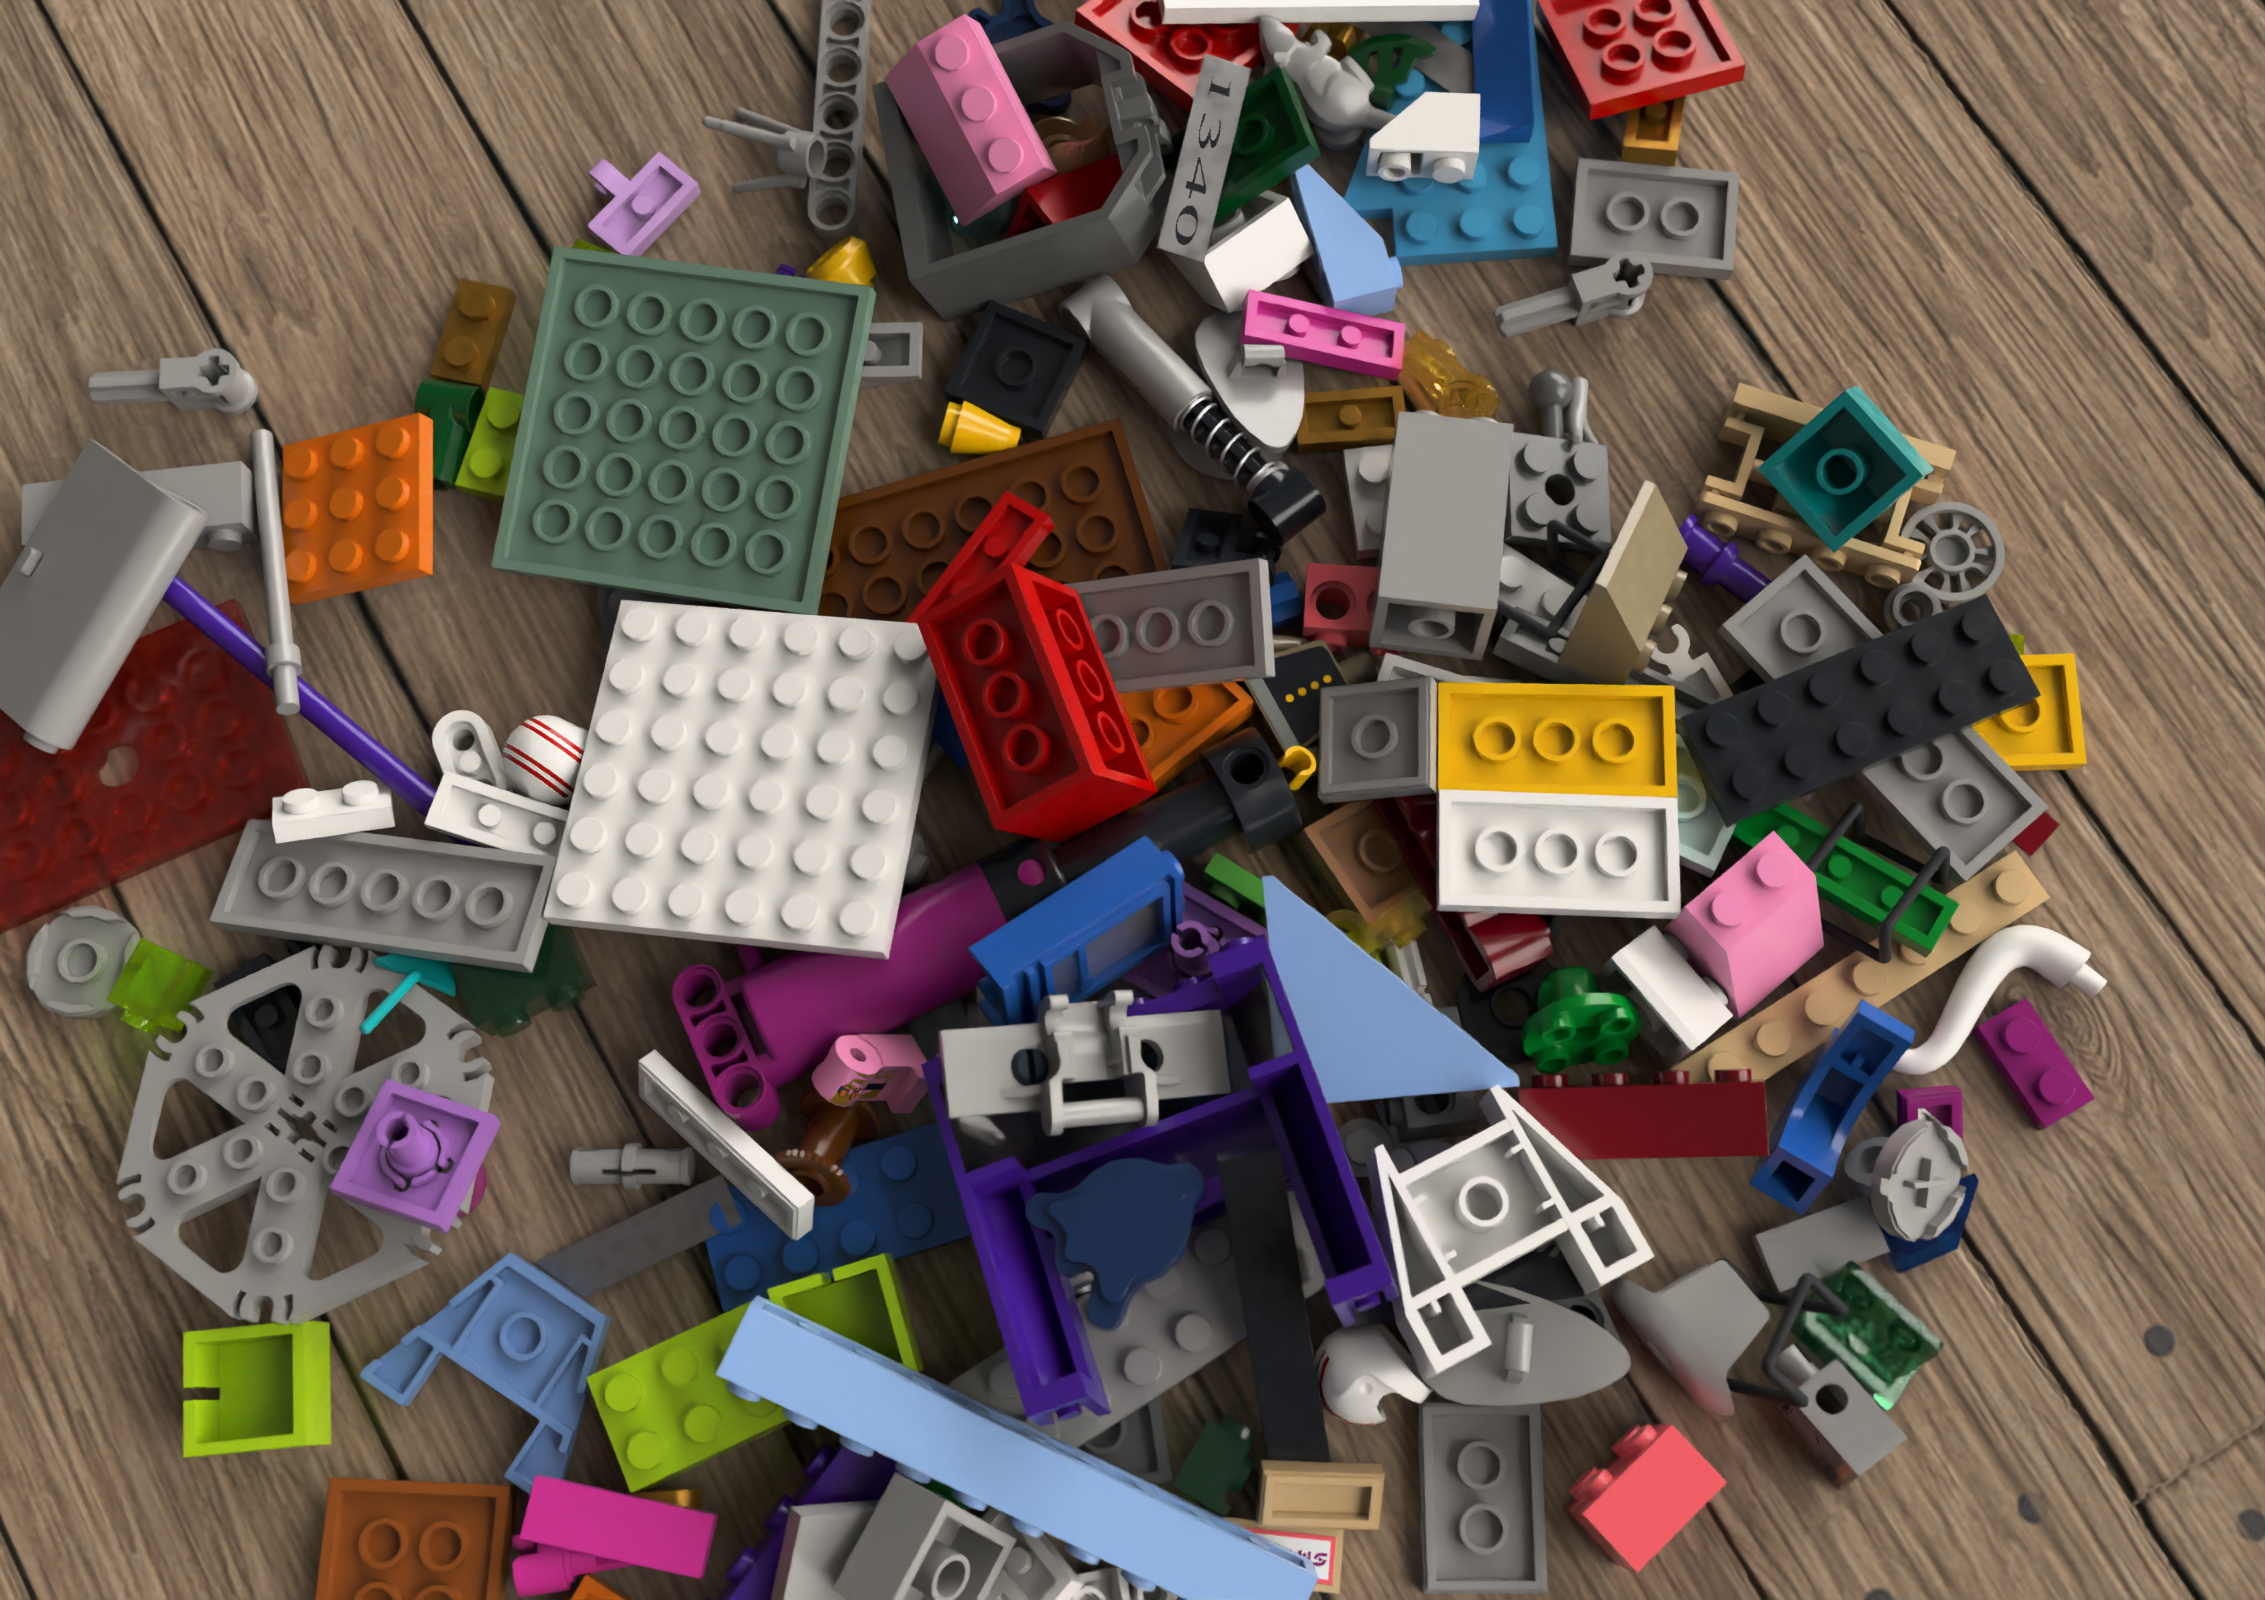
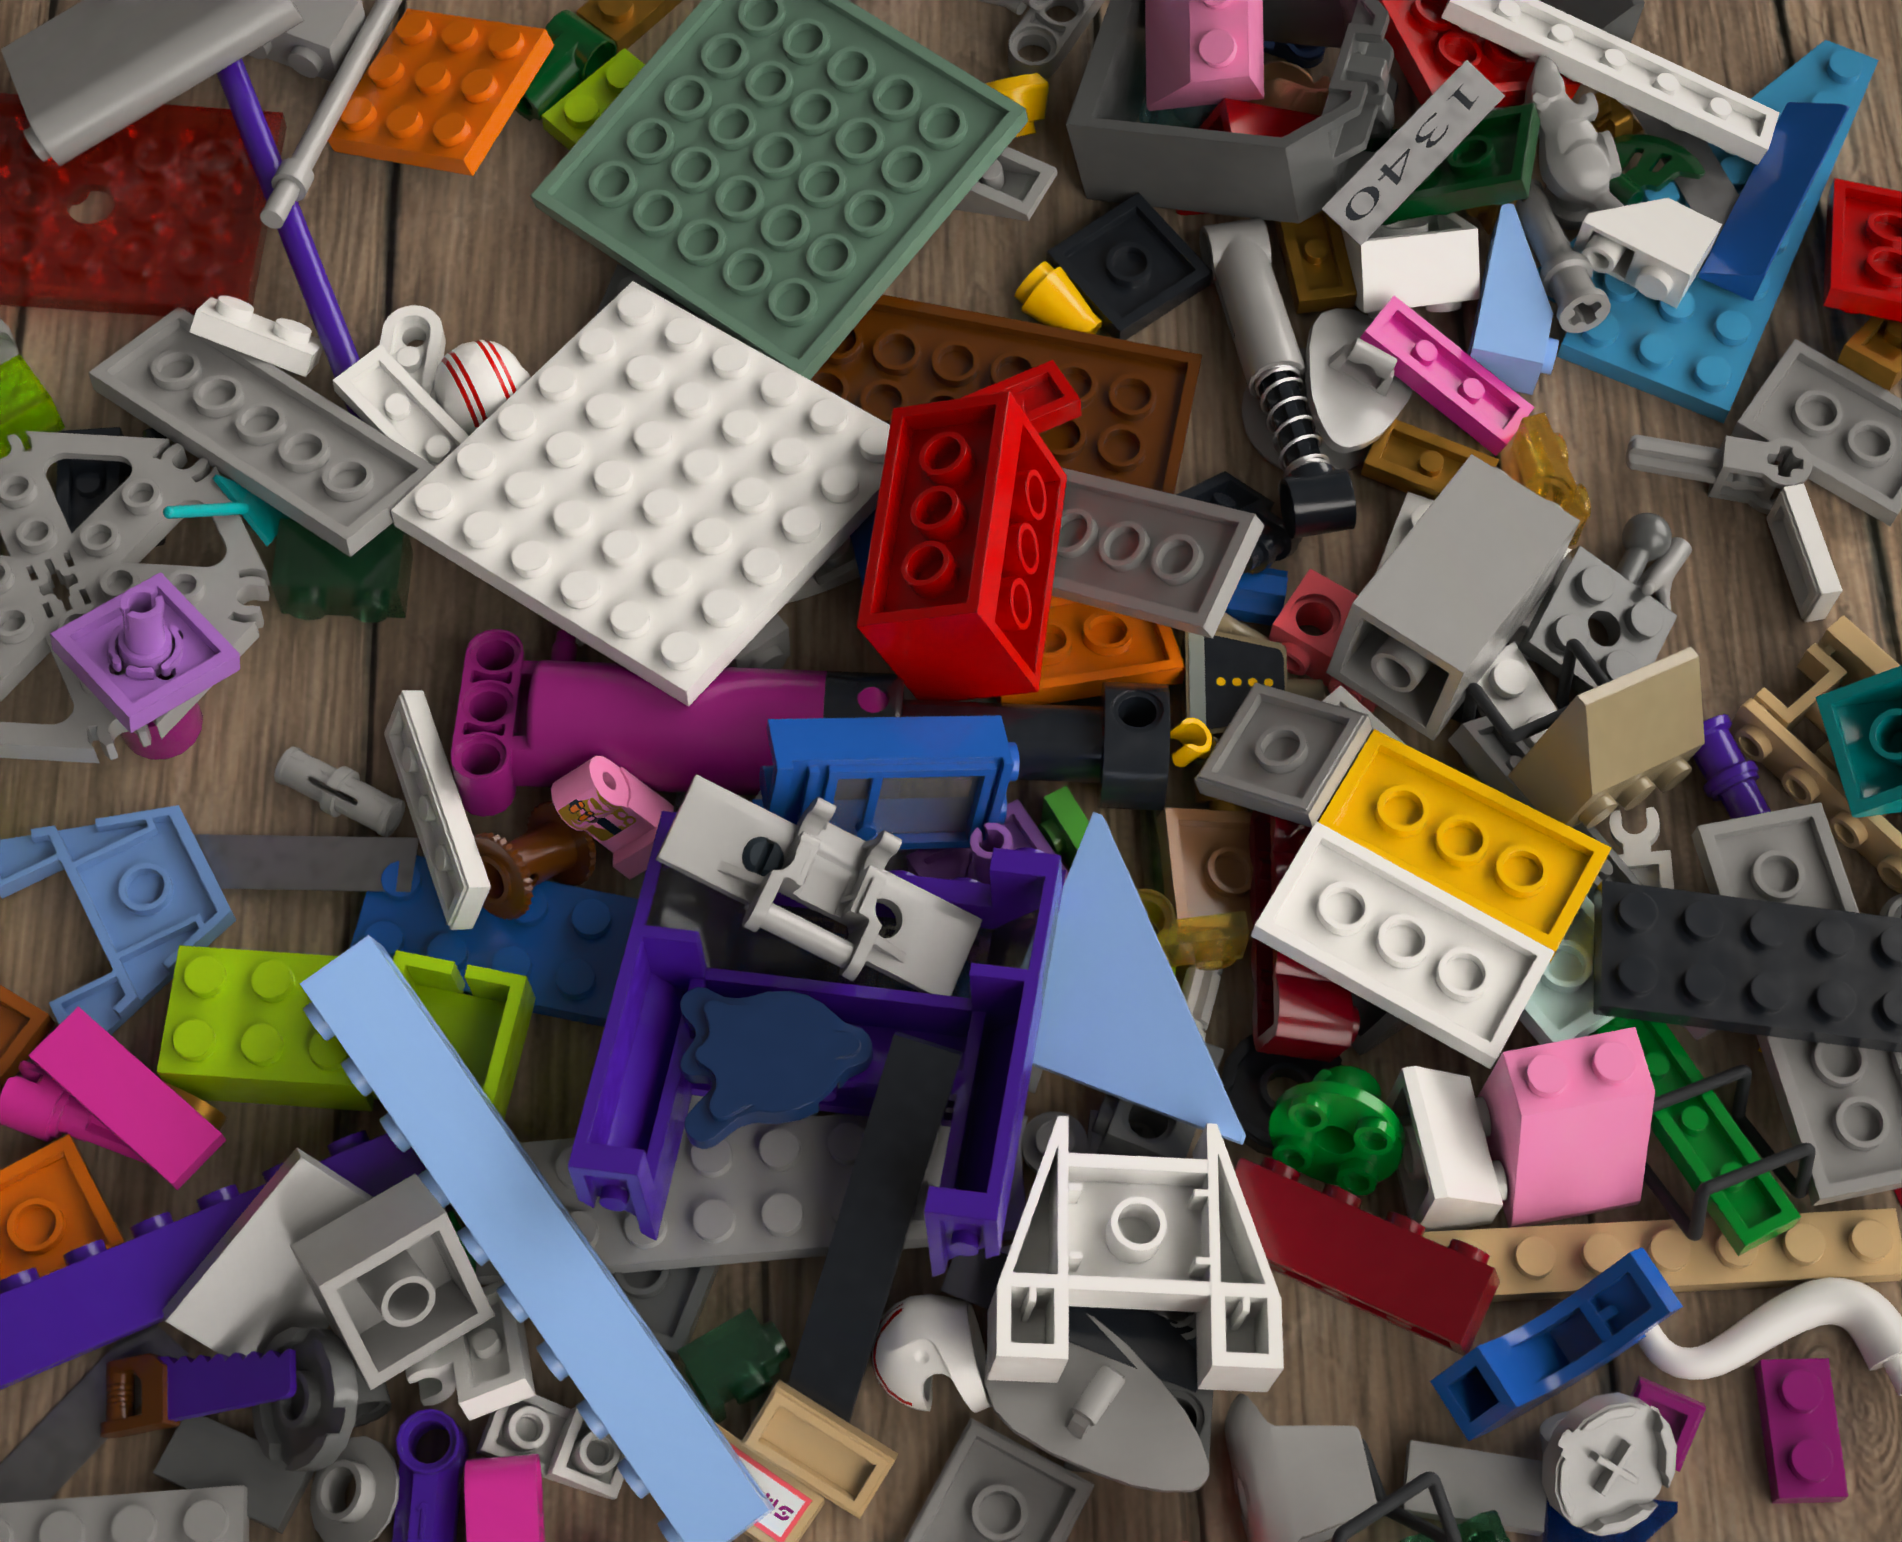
camera: 20 degrees right, 10 degrees down
none -> pearl gold plate [1274,210,1357,314]
none -> light grey pin [1515,179,1611,333]
none -> white tile [1766,484,1842,622]

